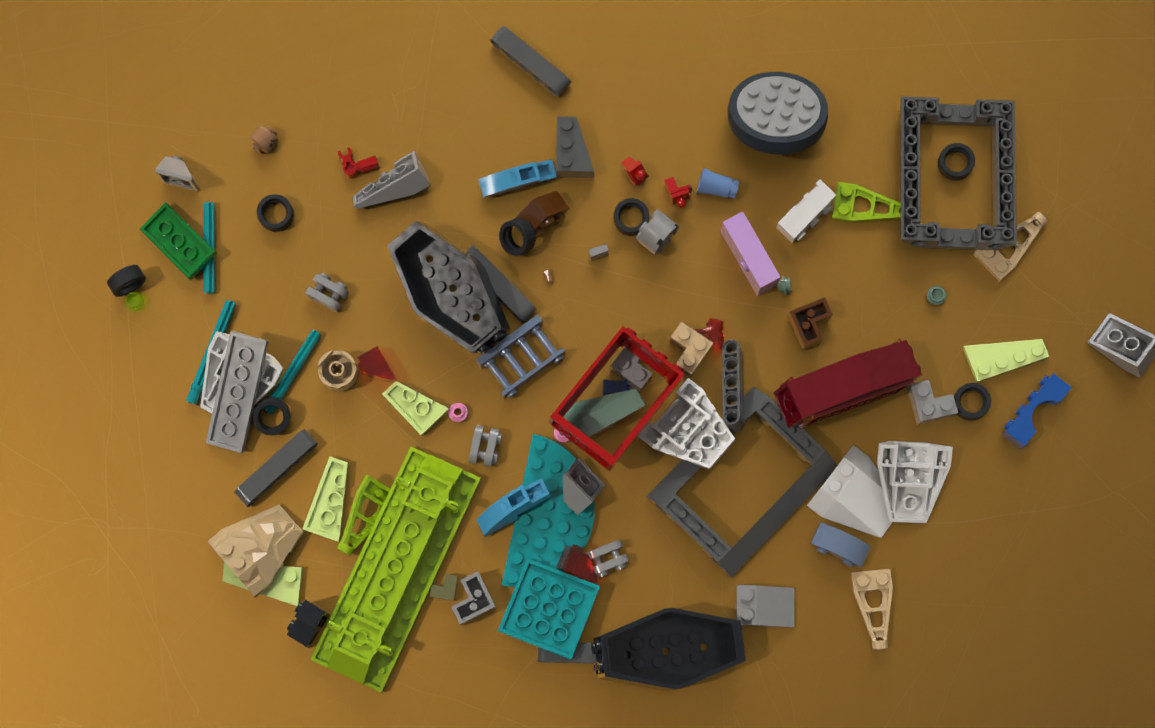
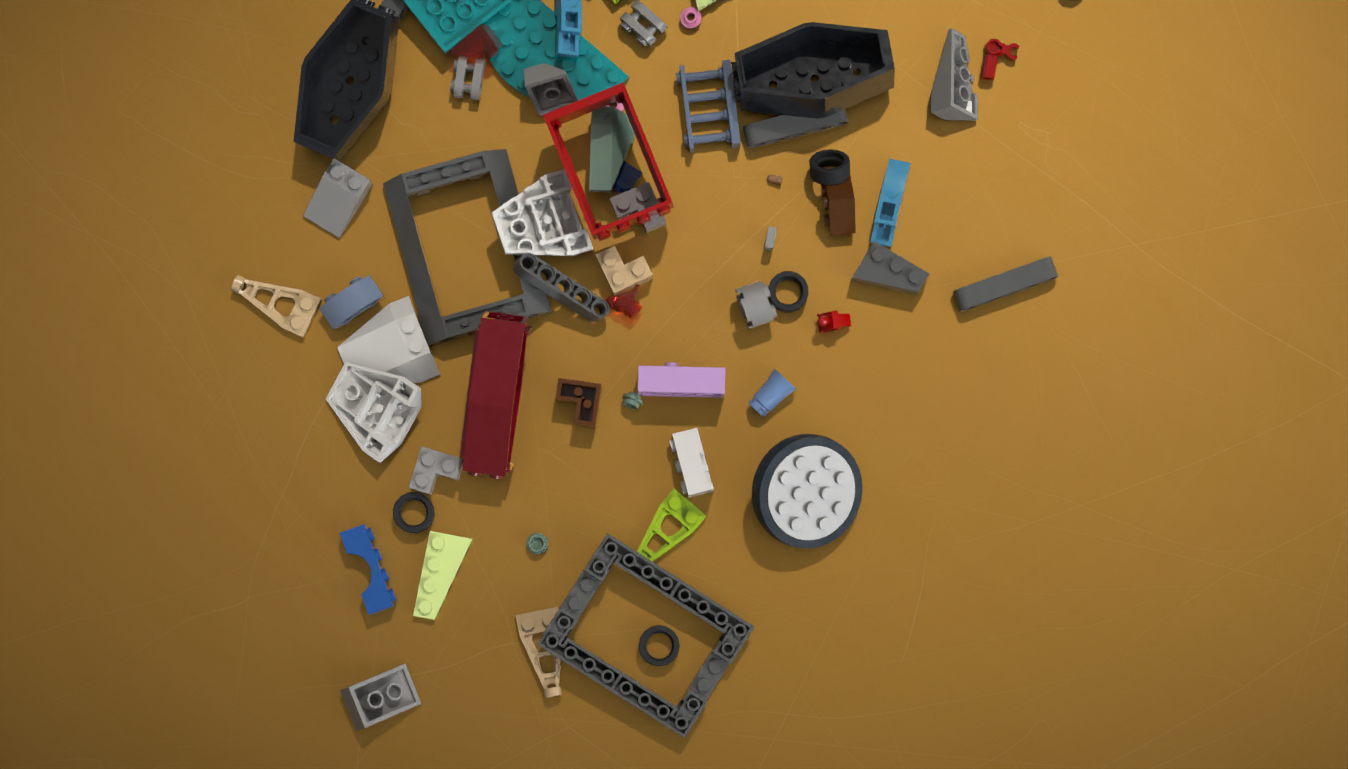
camera: 120 degrees right, 5 degrees up
red piece [664,177,693,208] -> none

